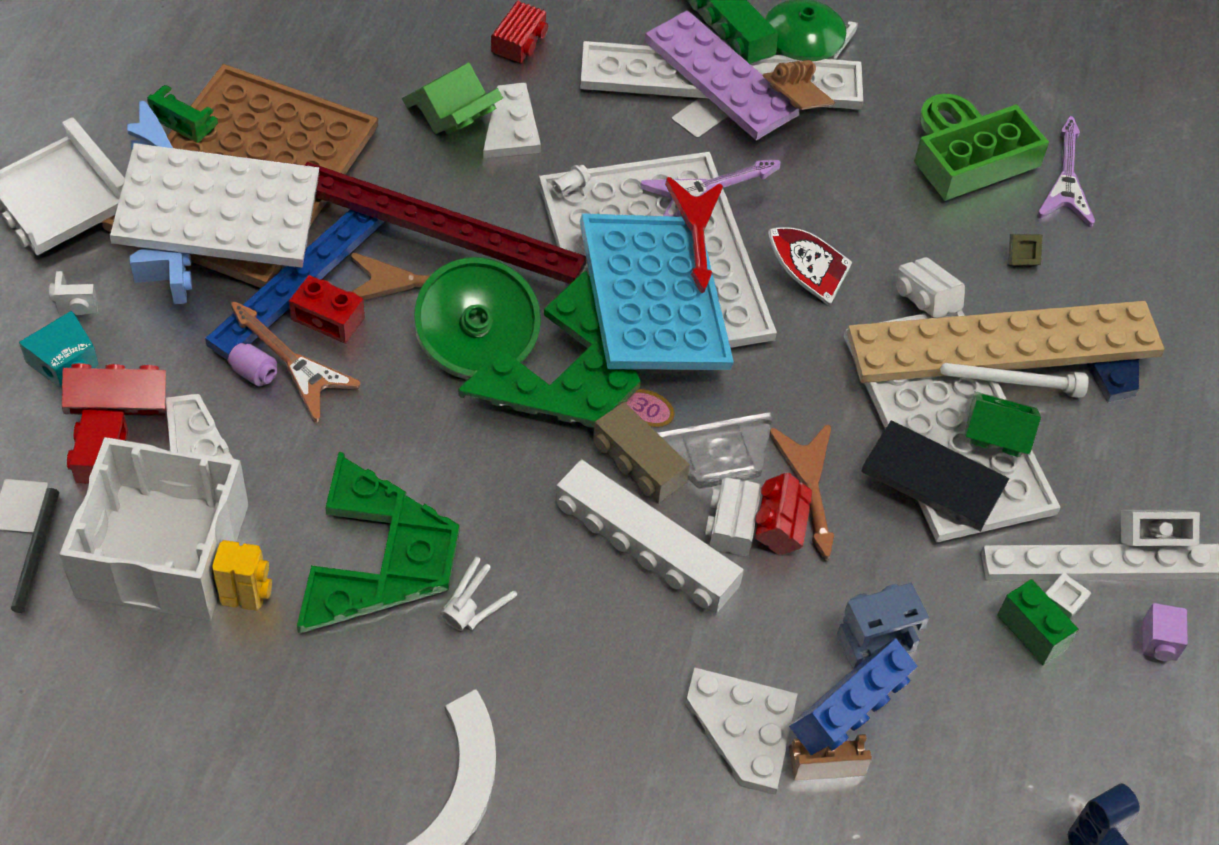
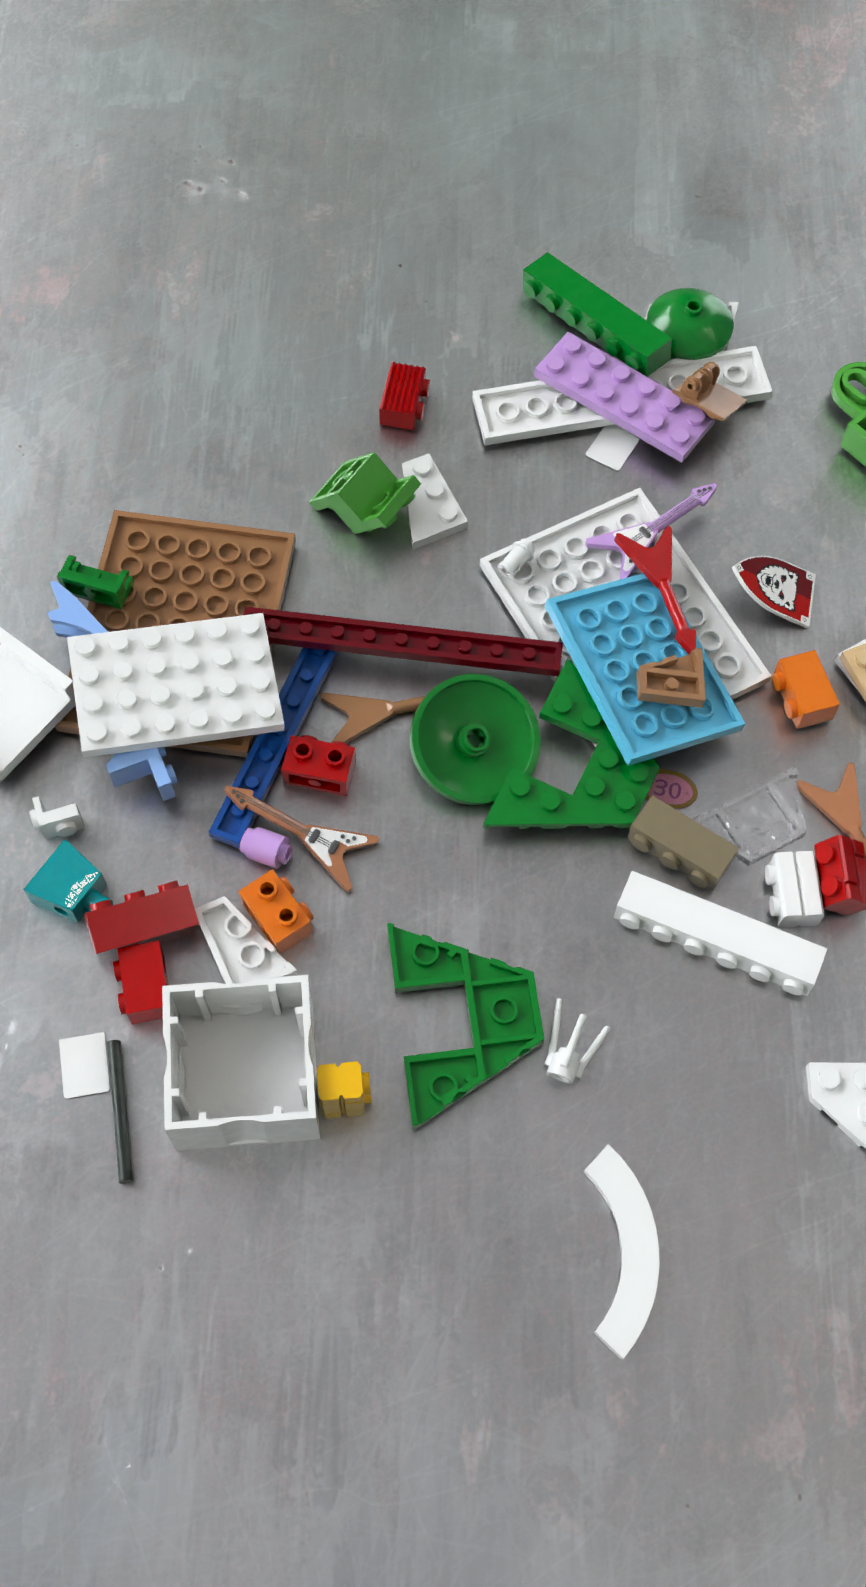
camera: 10 degrees left, 10 degrees up
none -> orange brick [238,869,314,955]
none -> medium nougat wing [636,648,706,708]
none -> orange brick [772,650,840,729]

